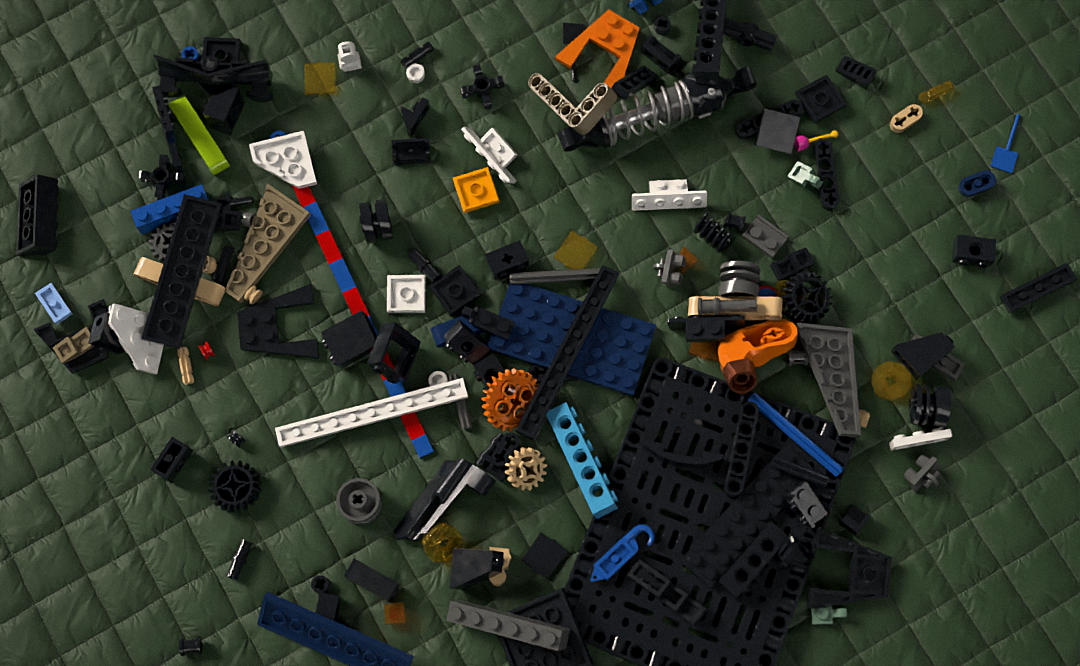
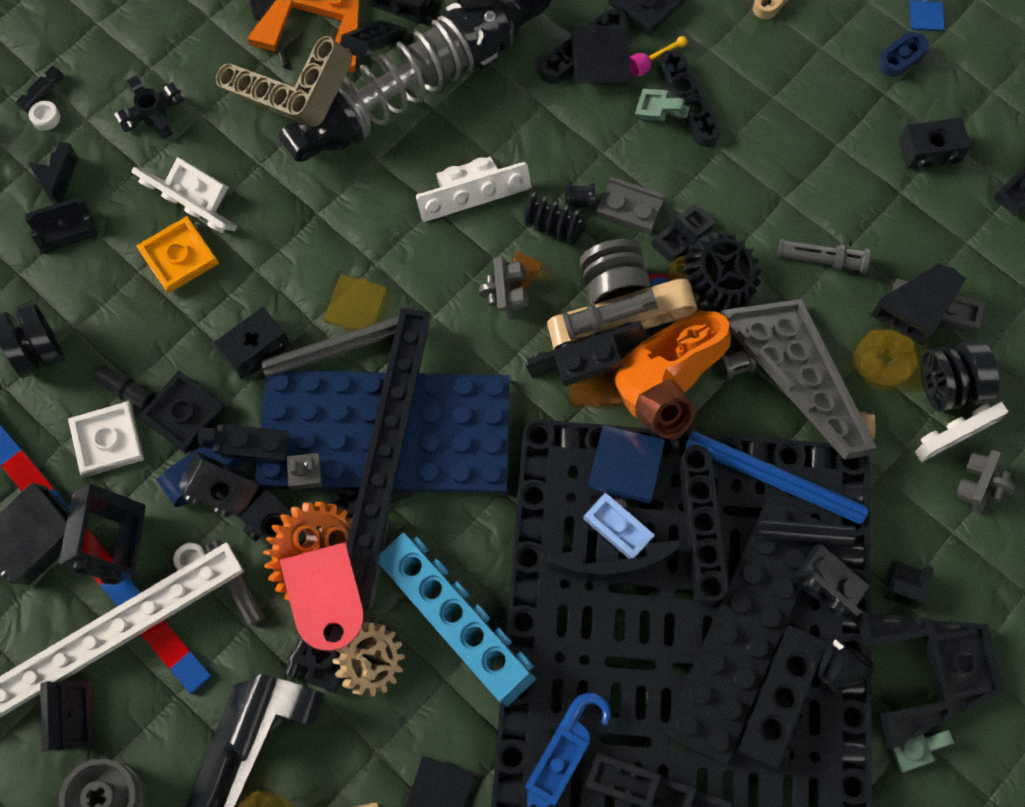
camera: 20 degrees left, 5 degrees down
none -> black plate [40,681,94,752]
none -> coral tile [280,542,363,651]
none -> dark grey tile [287,453,322,490]
none -> light blue plate [583,493,655,559]
none -> dark blue slope [588,425,665,503]
none -> dark grey pin [777,239,870,274]

